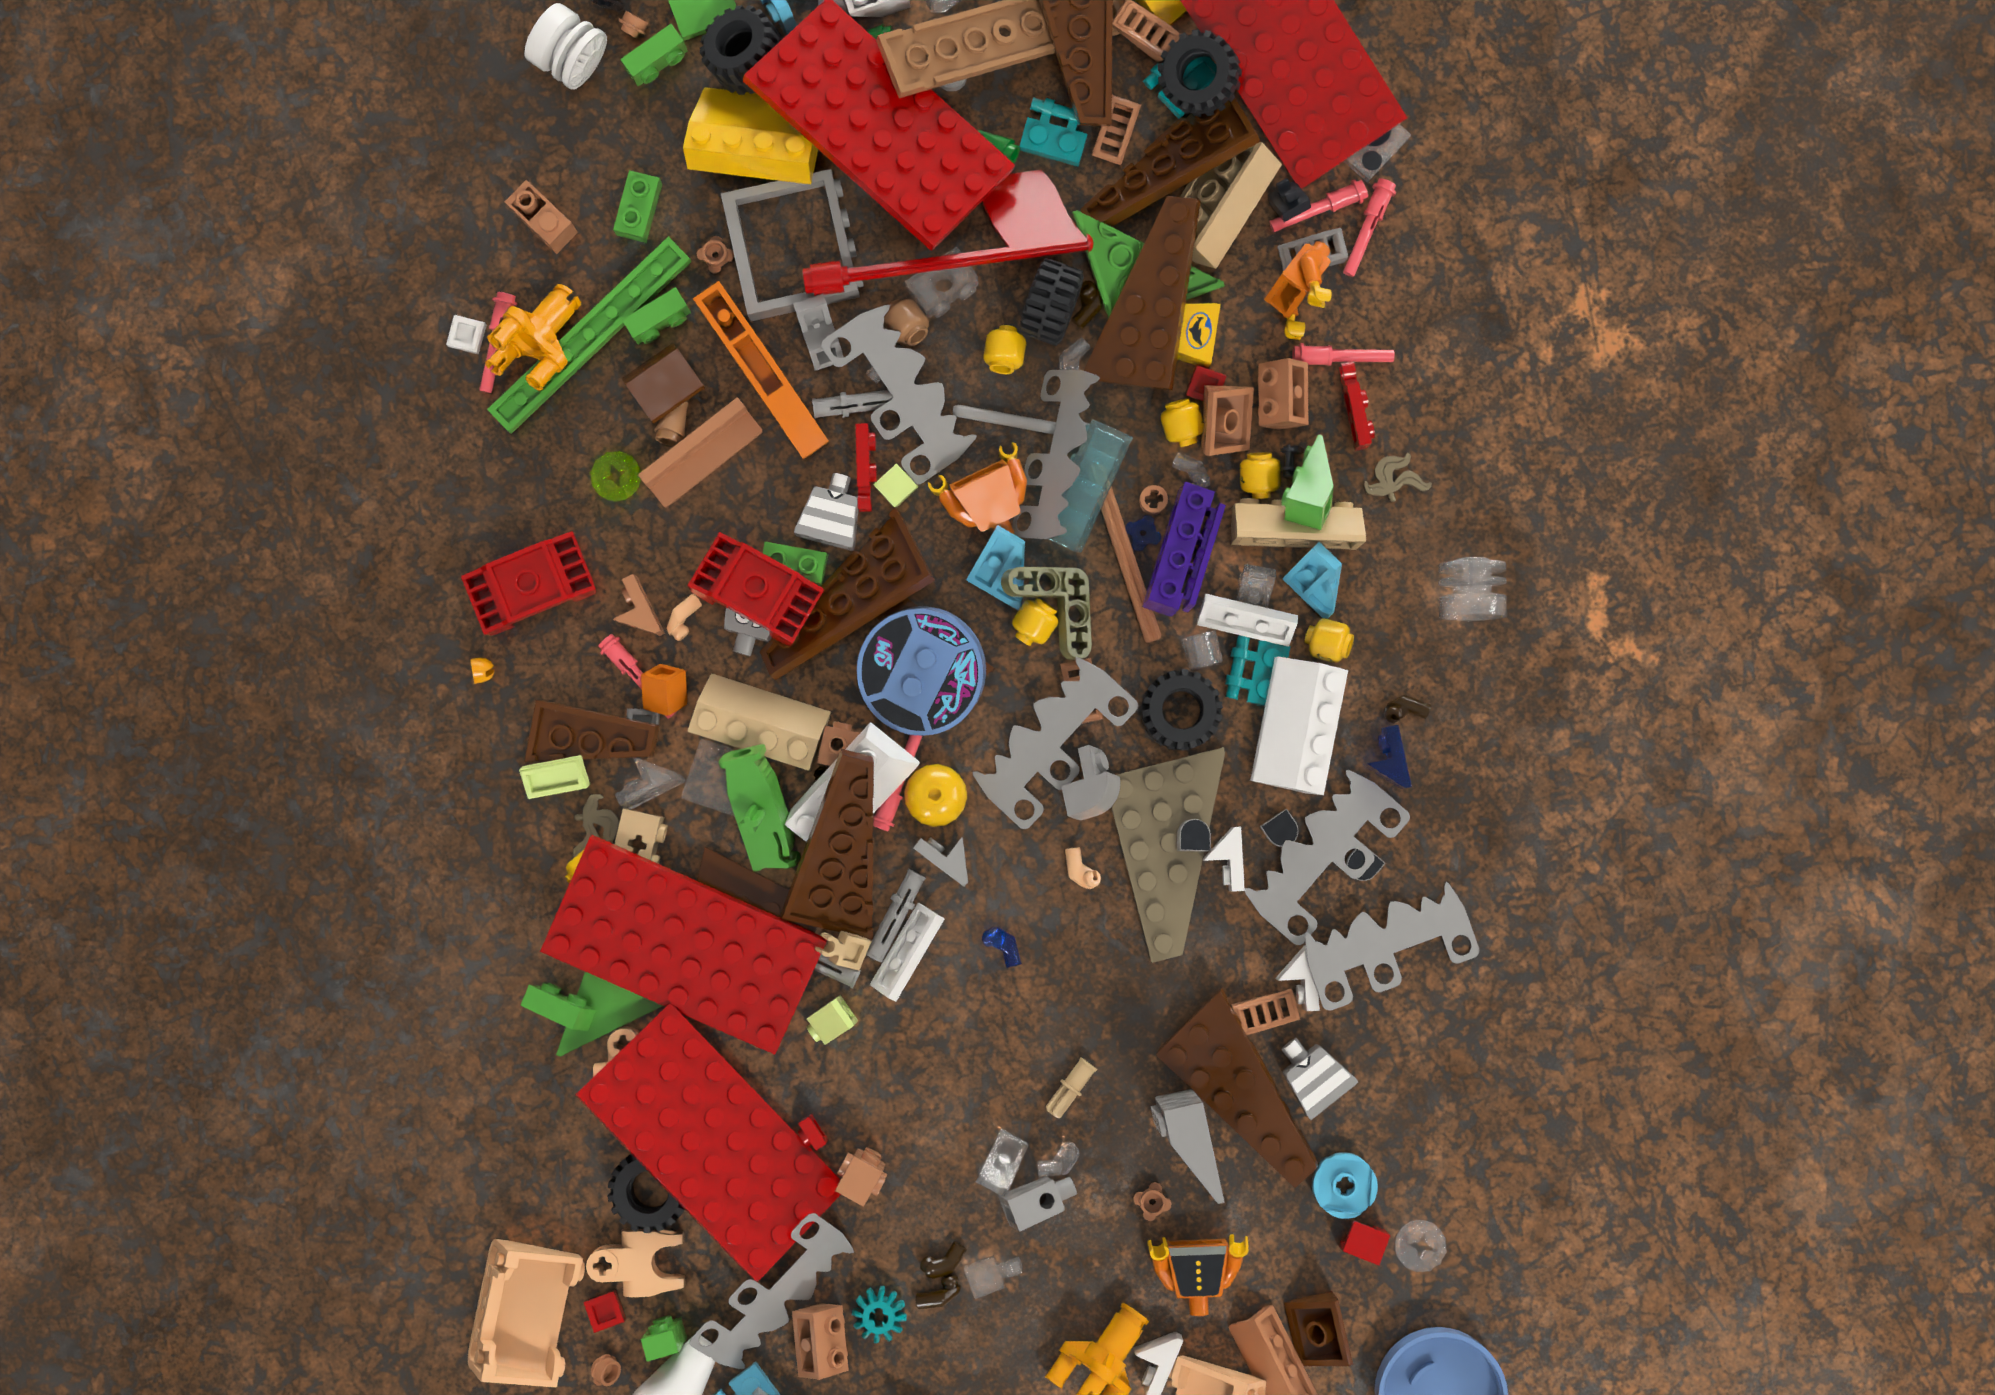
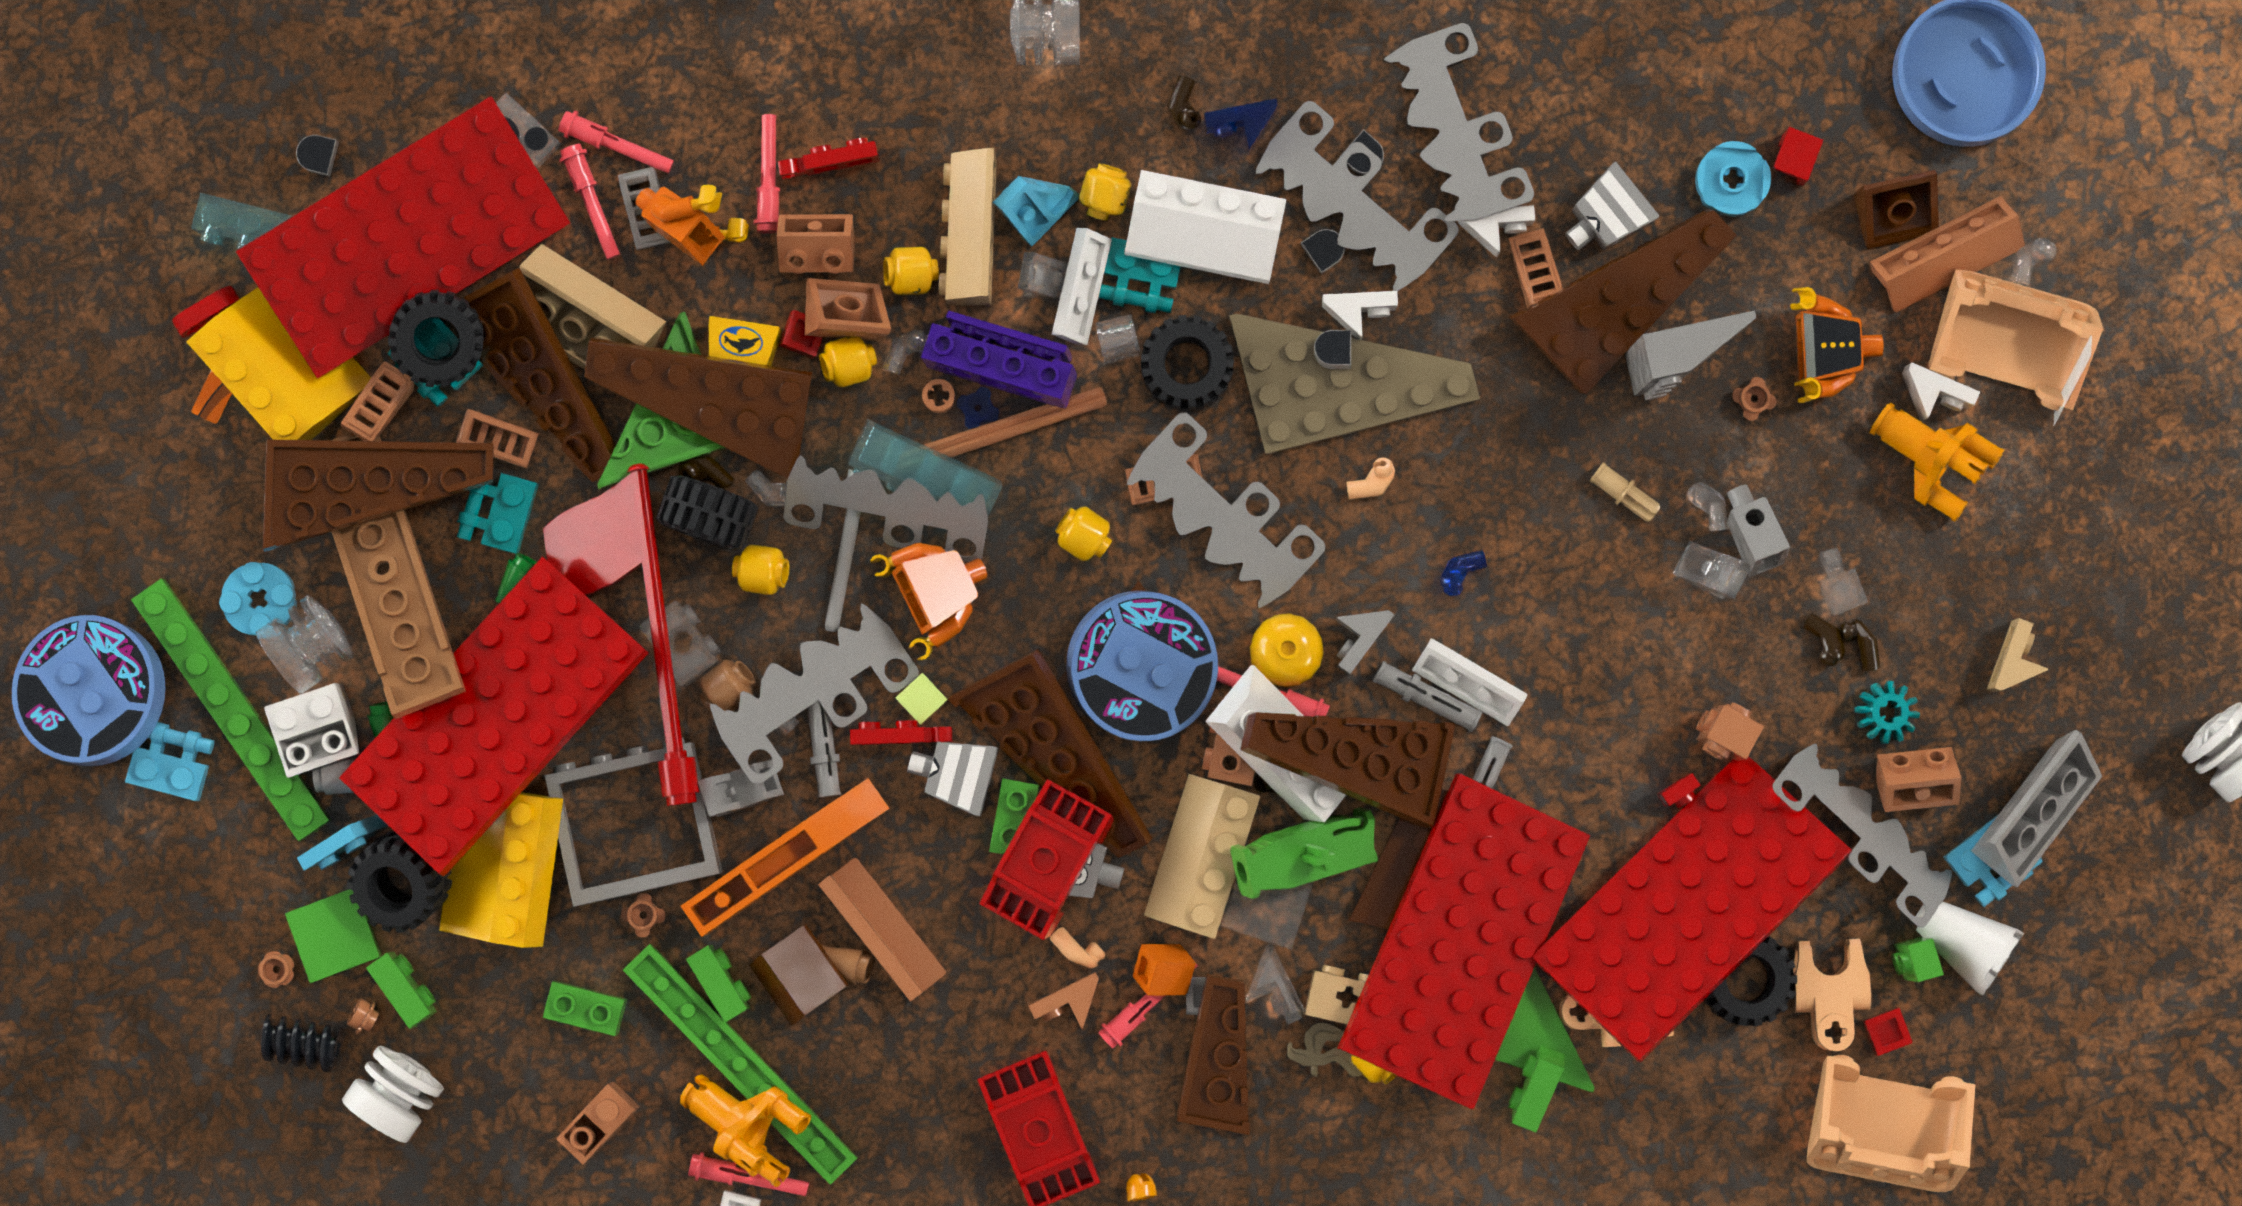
camera: 85 degrees left, 0 degrees up
yellowish green tile [519,755,590,799] -> none
clear neon green gear [590,451,641,501] -> none
nougat plate [591,1354,621,1386] -> none
yellowish green slope [806,995,858,1045] -> none
tan plate [815,931,872,970] -> none
medium azure wing [966,525,1025,610] -> none
olive beam [1001,567,1092,660] -> none
light grey brick [1061,745,1120,821] -> none
black tile [1267,178,1311,222] -> none
black piece [1280,444,1304,480] -> none
slope [1281,435,1334,530] -> none
dark tan piece [1363,453,1432,502] -> none
clear gear [1395,1220,1447,1272] -> none

